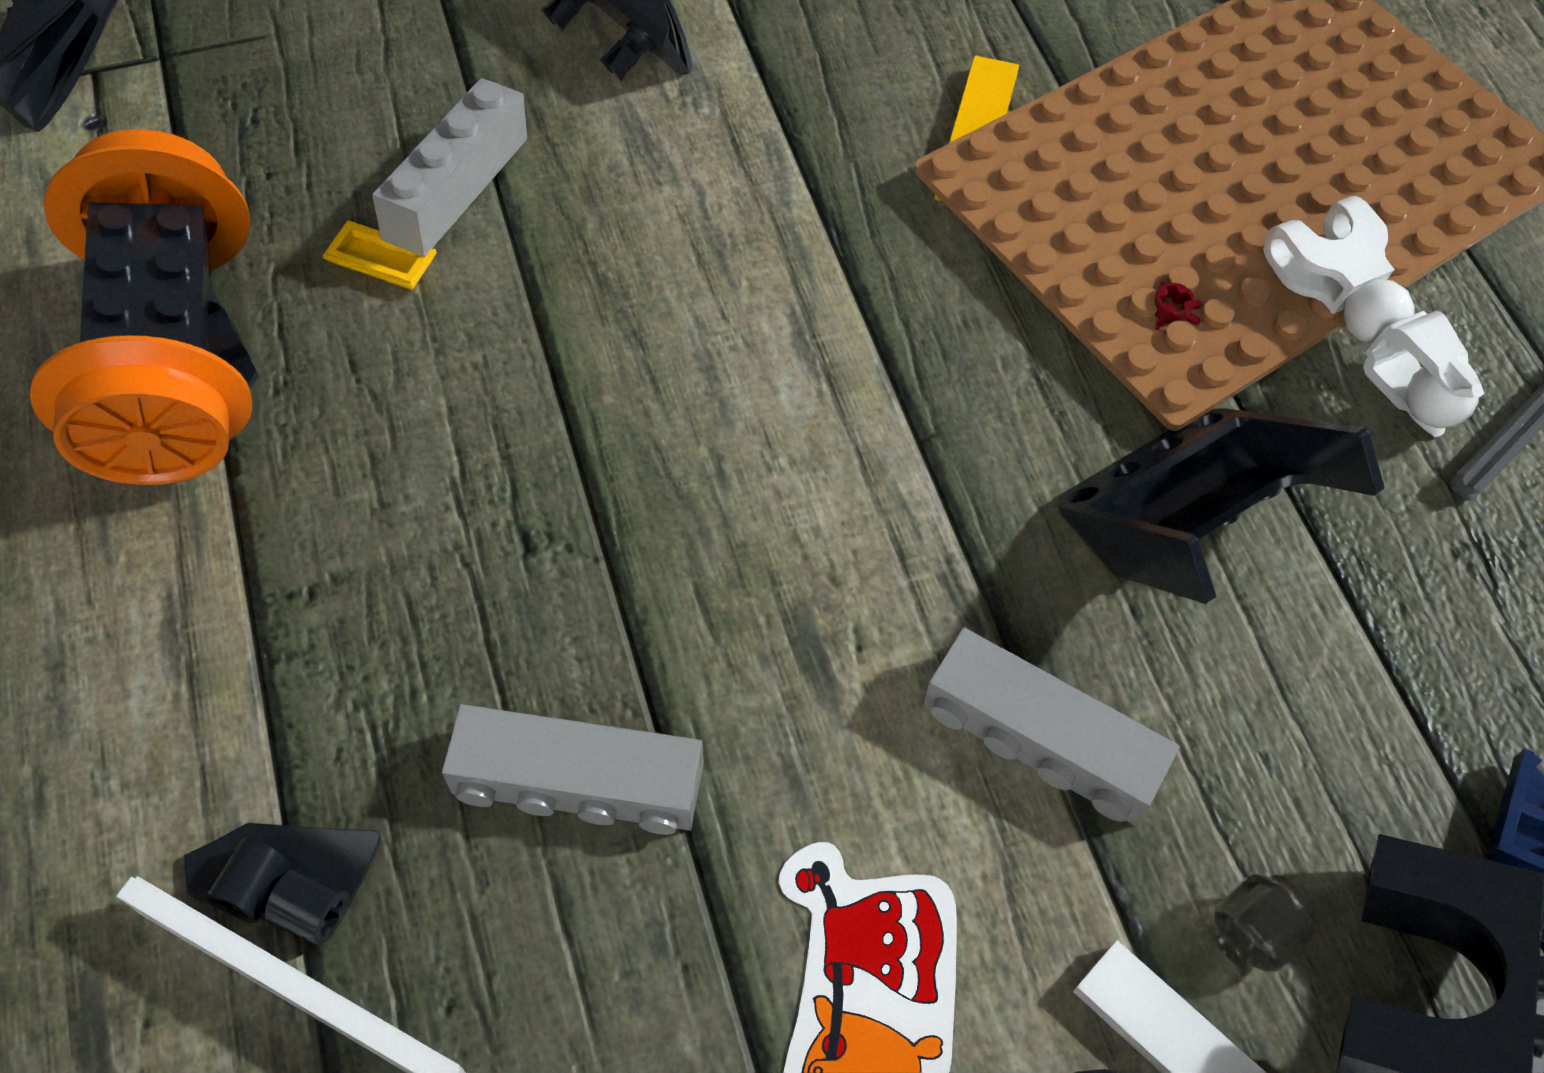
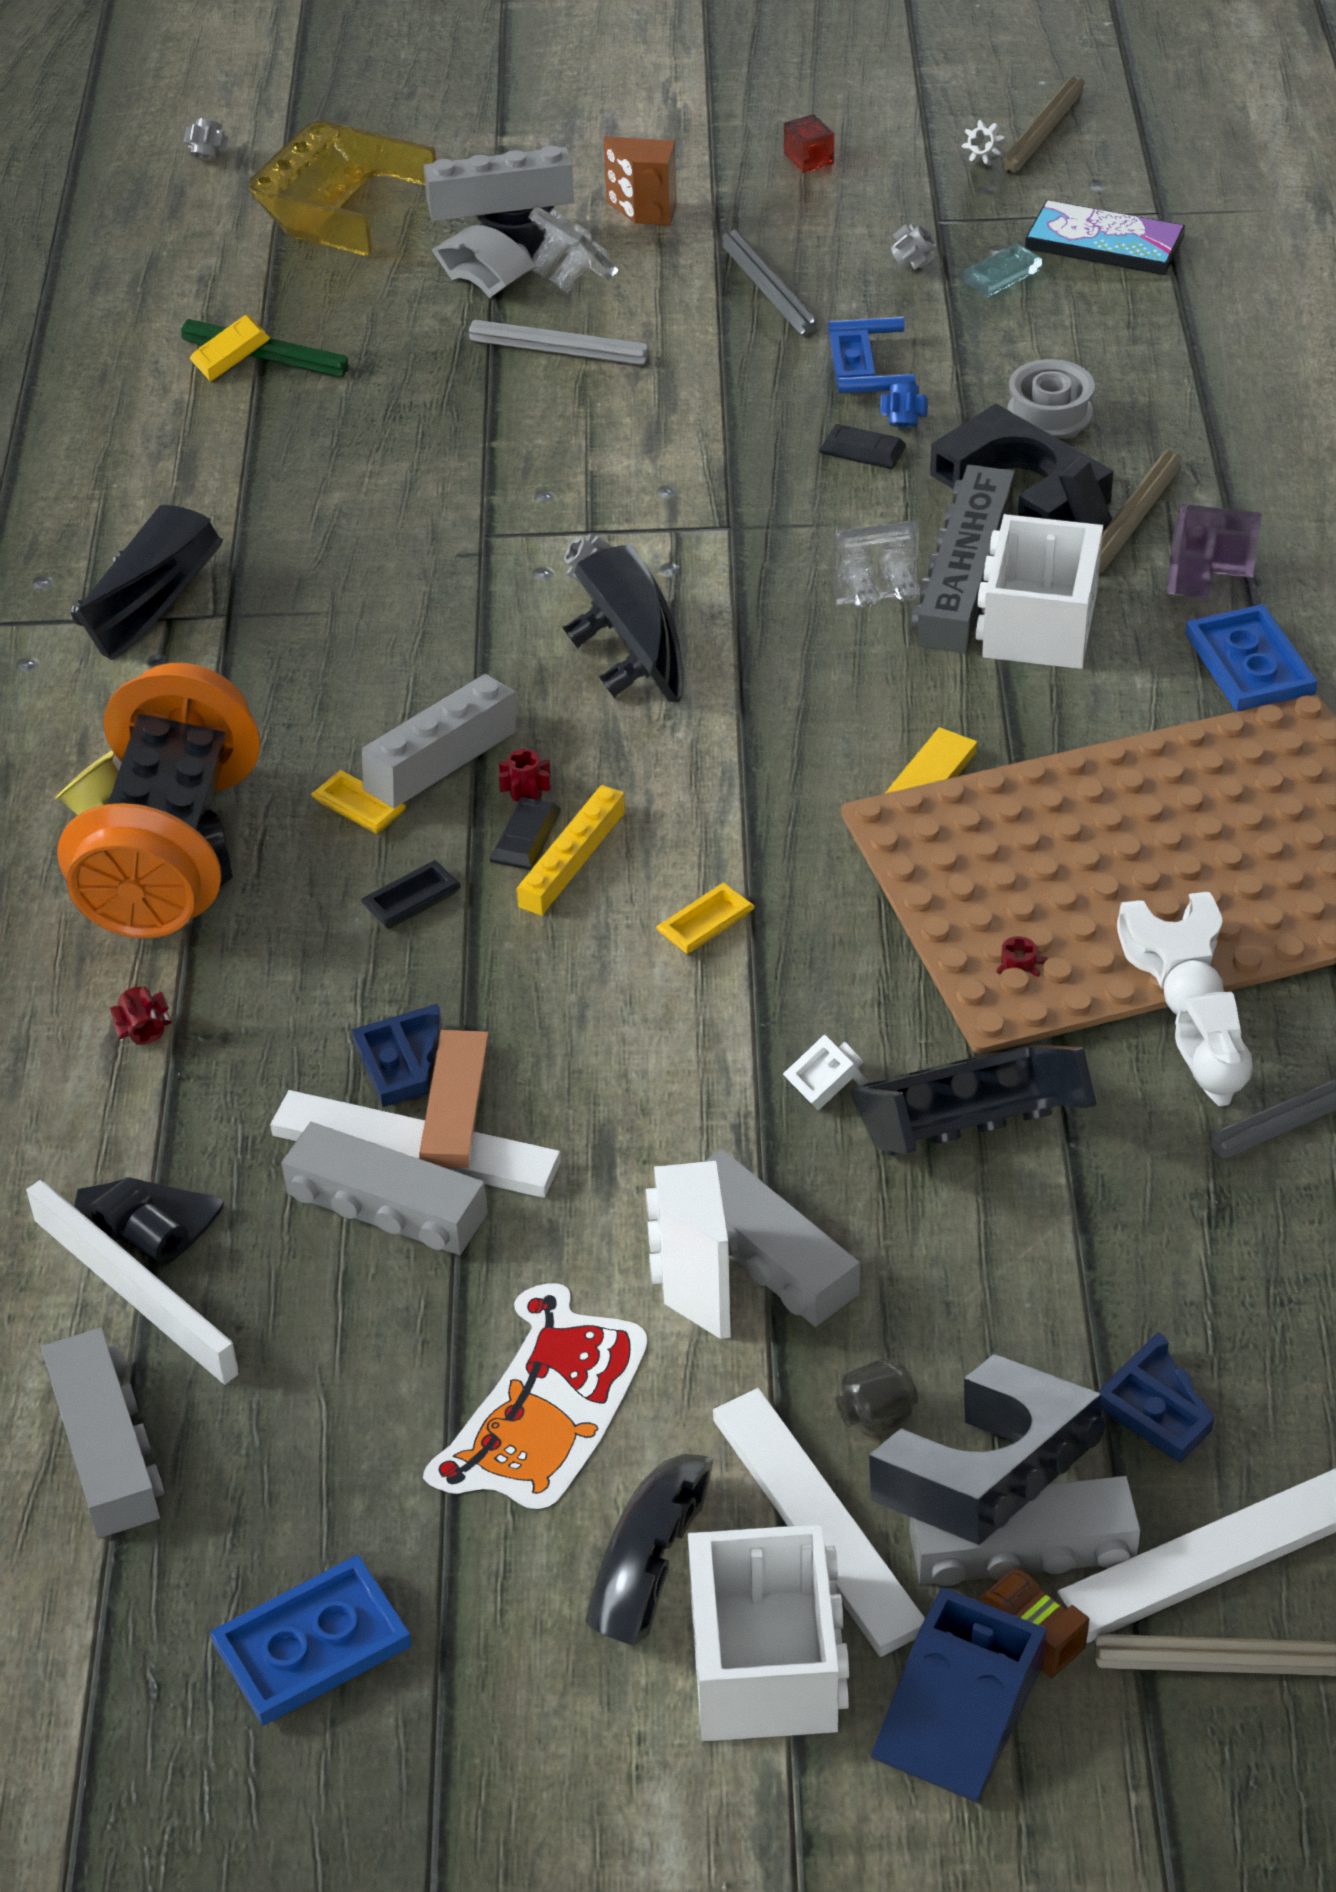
camera: 20 degrees right, 15 degrees down
none -> light yellow piece [55,751,118,815]
none -> dark red gear [110,986,172,1045]
none -> white tile [270,1090,561,1198]
none -> dark blue wing [352,1004,441,1107]
none -> black tile [361,860,461,930]
none -> nougat tile [419,1030,488,1168]
none -> black tile [490,797,561,870]
none -> dark red gear [498,749,551,802]
none -> yellow piece [516,785,626,916]
none -> white slope [646,1161,731,1339]
none -> yellow tile [656,882,754,955]
none -> white bracket [783,1035,868,1111]

